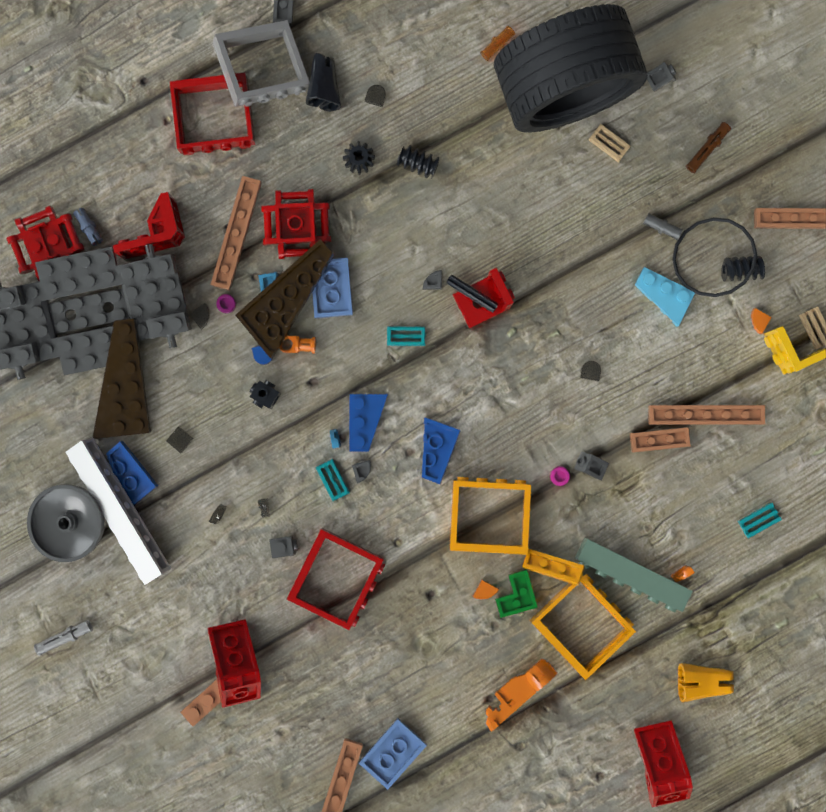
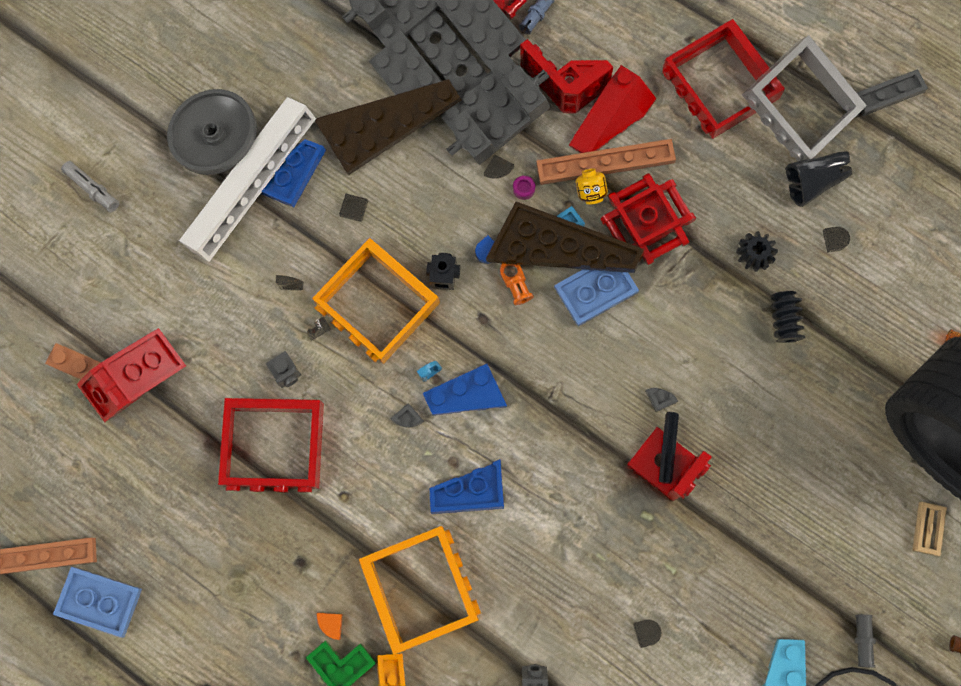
camera: 75 degrees right, 10 degrees down
teal tile [315,459,350,501] -> none
teal tile [387,326,425,346] -> none
dark pink tile [550,467,570,486] -> none
none -> light orange window [312,238,440,364]
none -> red wedge [569,65,656,153]
none -> yellow head [575,168,608,205]

